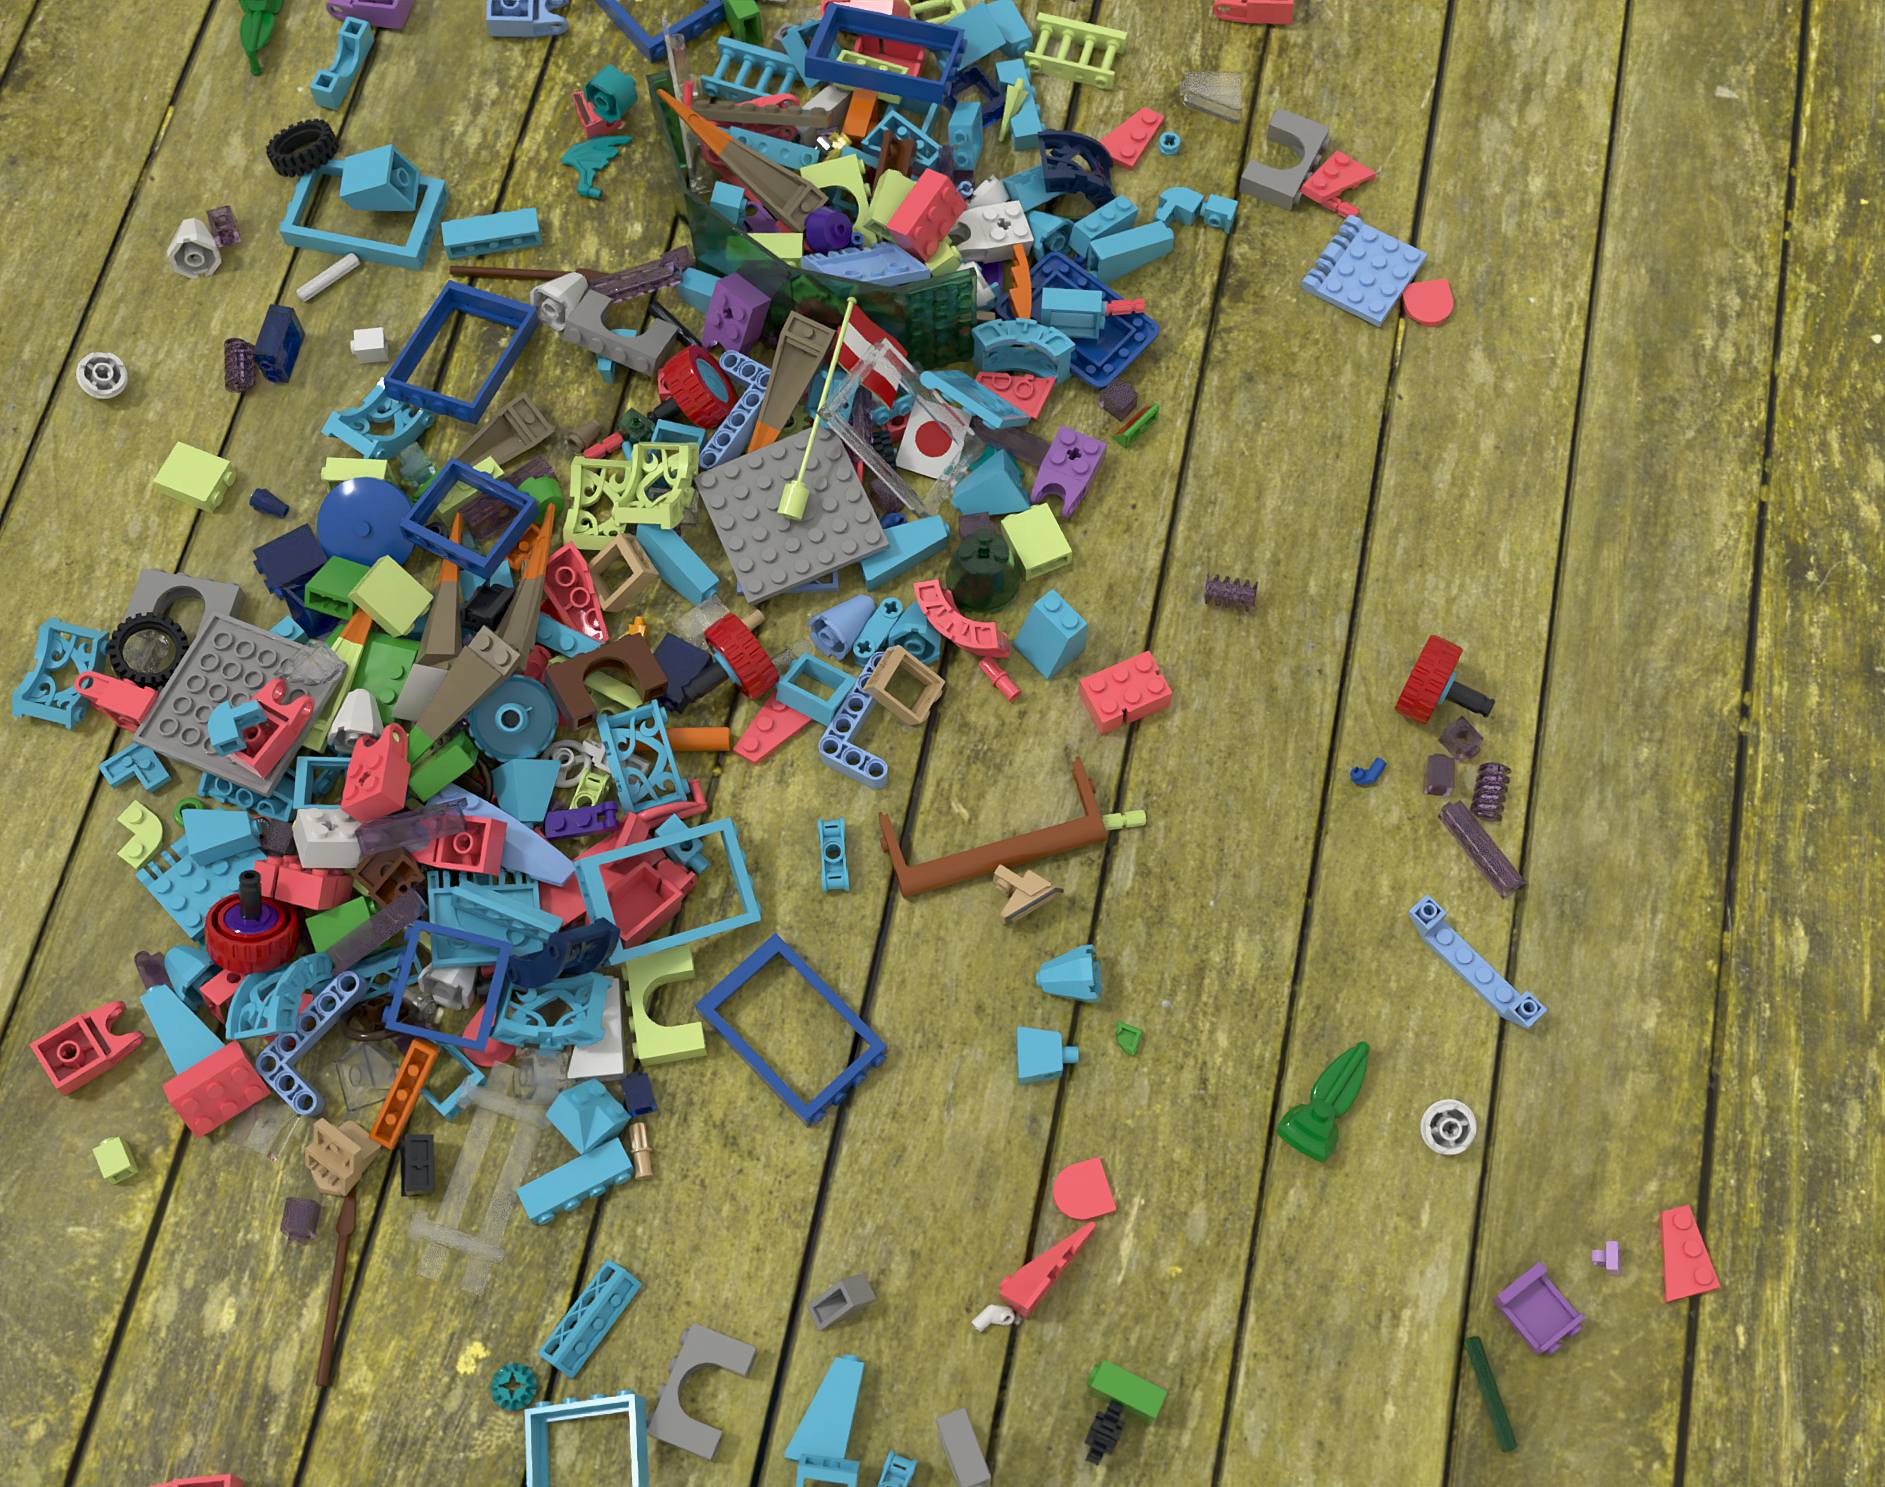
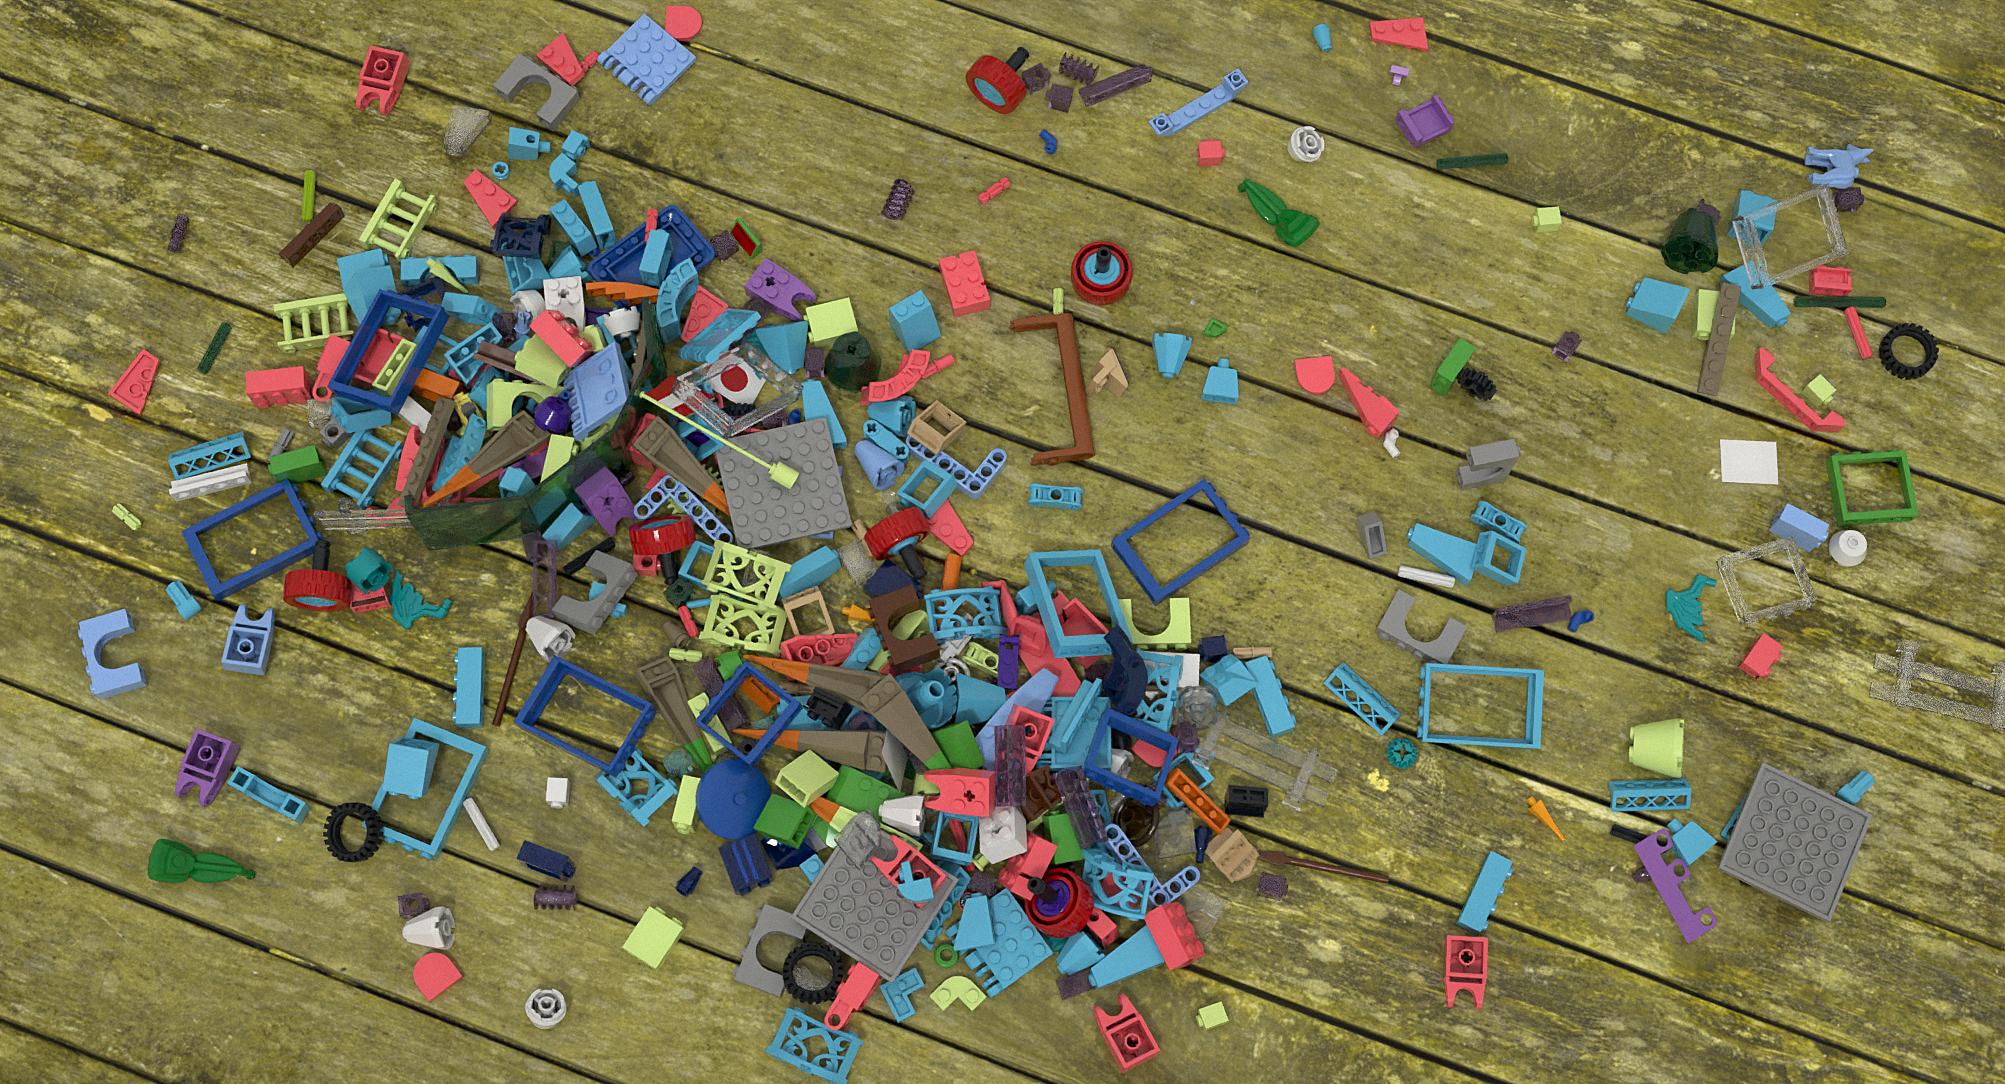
camera: 85 degrees left, 5 degrees up
none -> red wheel [283,540,351,612]
none -> coral tile [413,953,463,1002]
none -> medium azure torso [508,127,550,160]
none -> yellowish green piece [669,648,703,663]
none -> coral axle [978,177,1010,204]
none -> red wheel [1071,241,1133,305]
none -> clear purple brick [1173,721,1200,753]
none -> clear blue cone [1193,826,1213,864]
none -> coral brick [1197,139,1225,166]
none -> medium azure cone [1312,24,1332,52]
none -> white axle [1398,566,1455,588]

